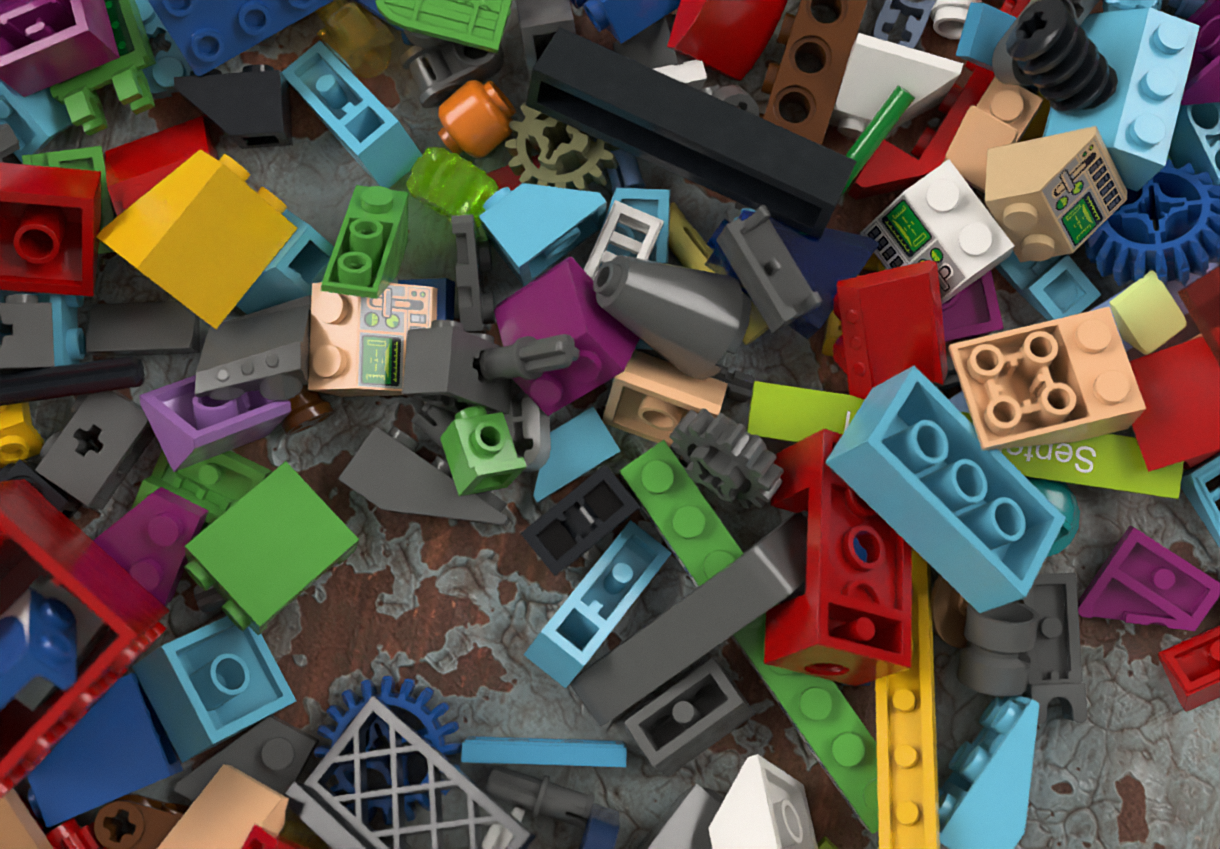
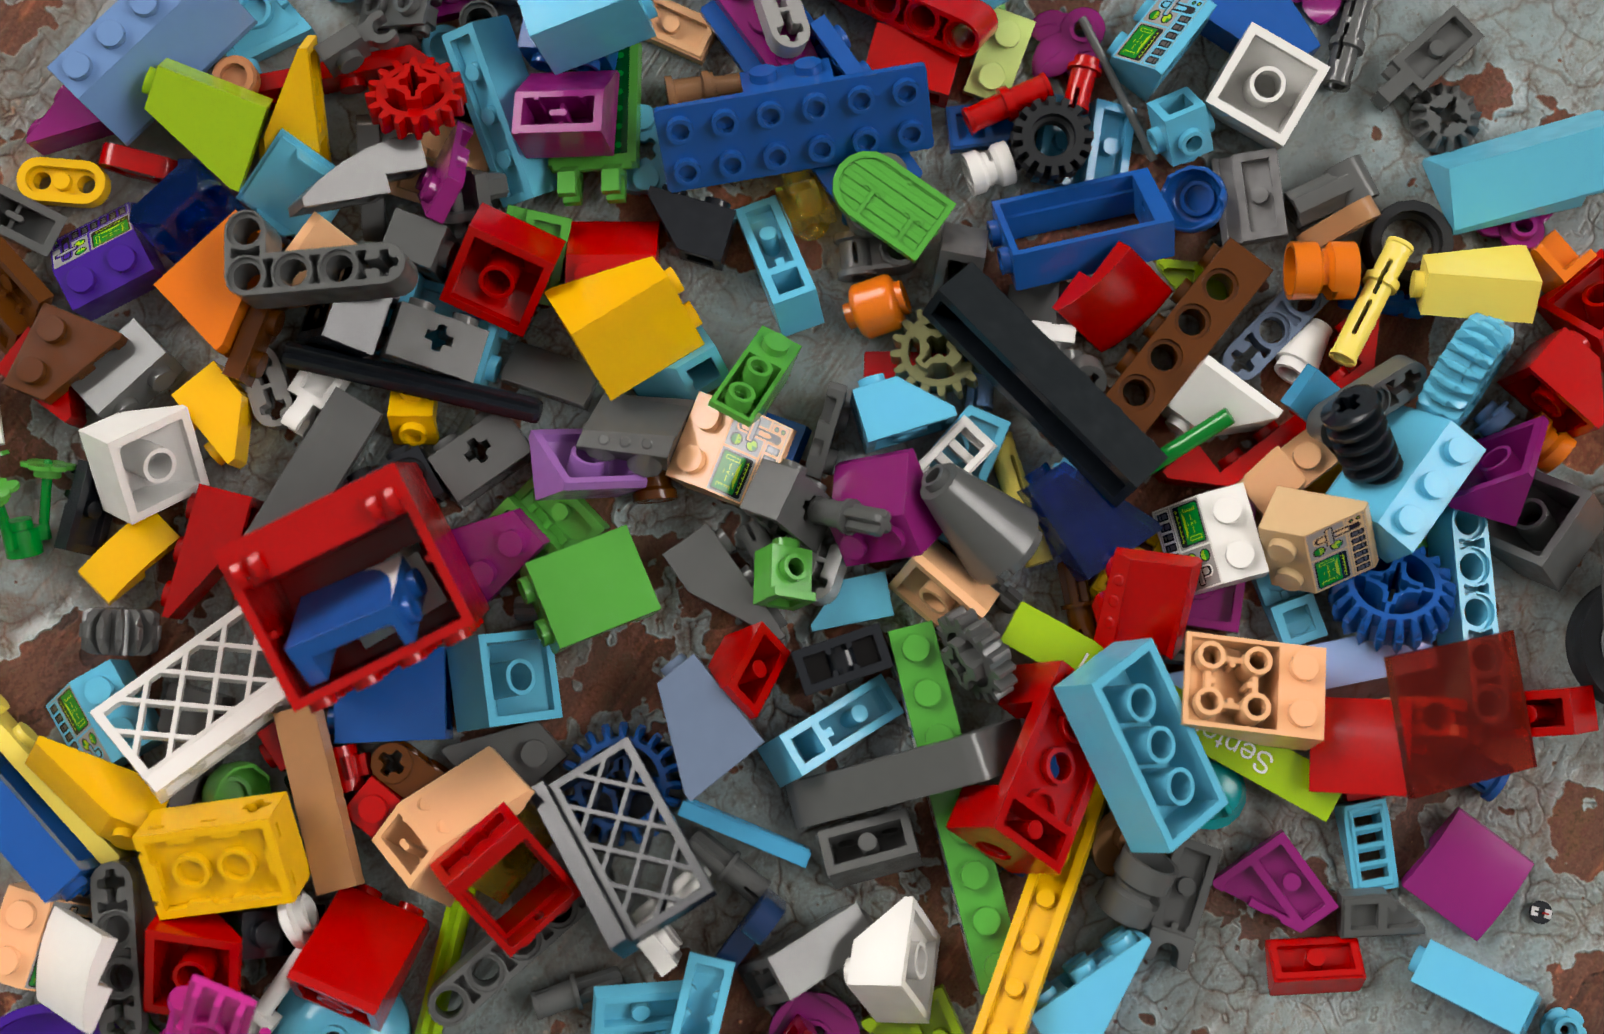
camera: 20 degrees right, 0 degrees up
clear neon green gear [406,147,499,228] -> none
dark grey hinge [716,205,823,334] -> none
yellowish green slope [1109,270,1187,355] -> none
none -> sand blue slope [657,653,766,802]
none -> red slope [708,621,791,720]
none -> reddish brown axle [1057,558,1097,640]

